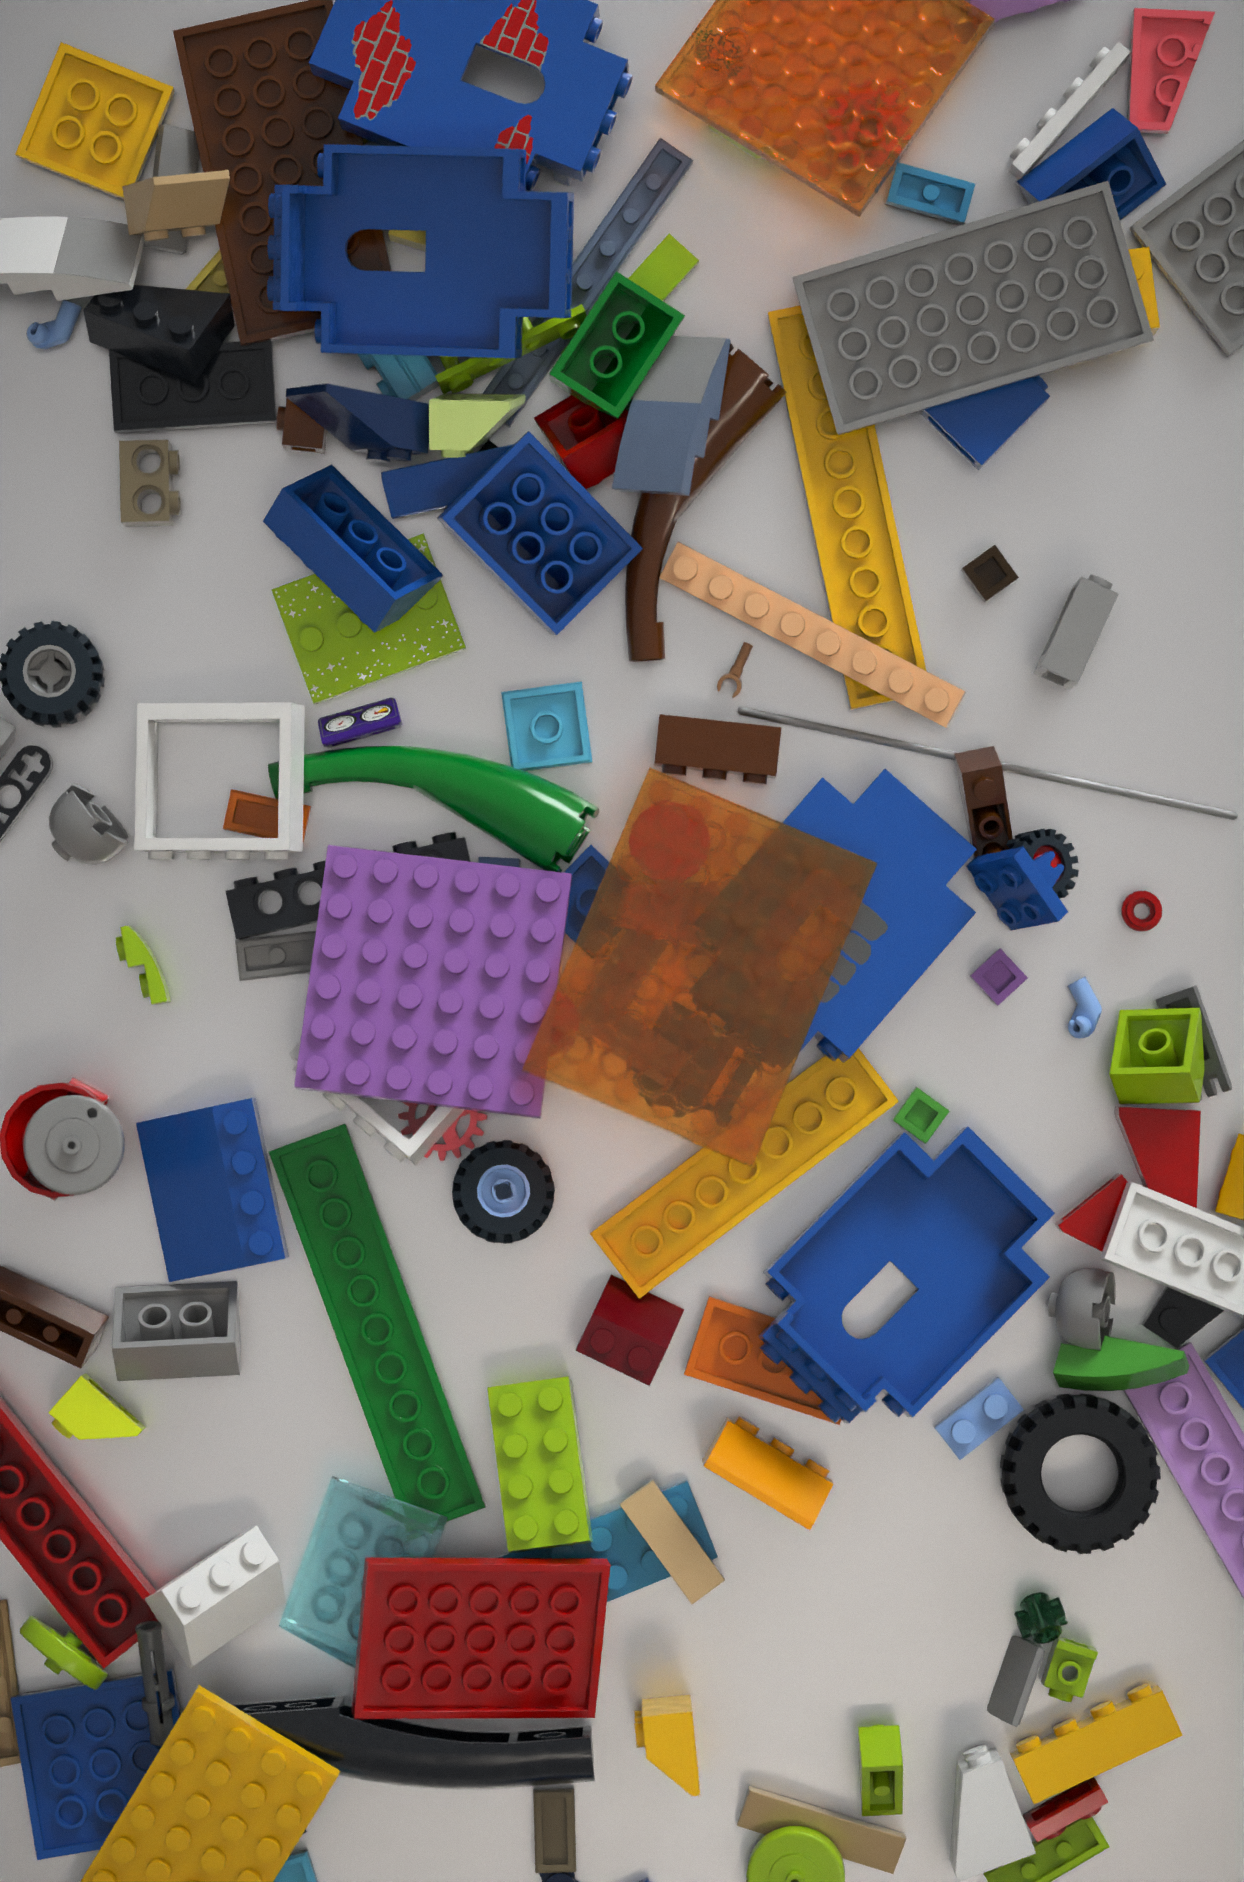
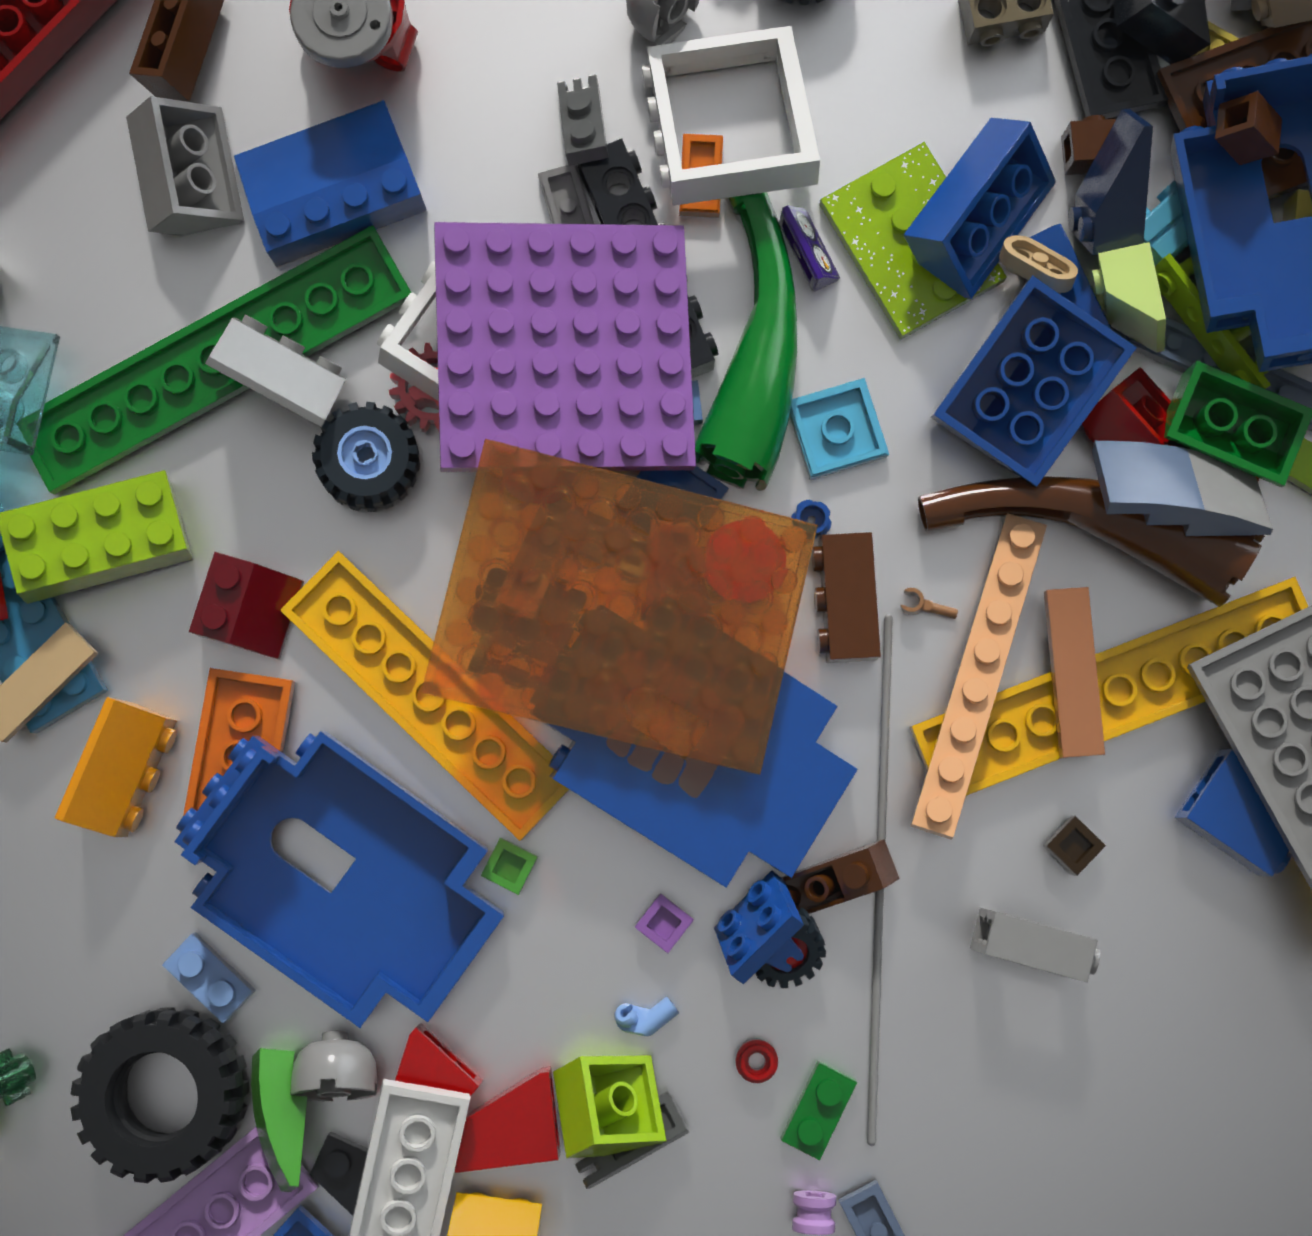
camera: 75 degrees right, 5 degrees down
neon yellow slope [48,1373,146,1440] -> none
lime slope [116,926,171,1005] -> none
none -> slope [205,314,346,427]
none -> dark grey hinge [557,74,609,166]
none -> green plate [780,1061,857,1161]
none -> blue plate [791,500,832,540]
none -> tan plate [999,235,1078,294]
none -> nougat tile [1044,587,1105,758]
none -> reddish brown brick [1215,91,1282,165]

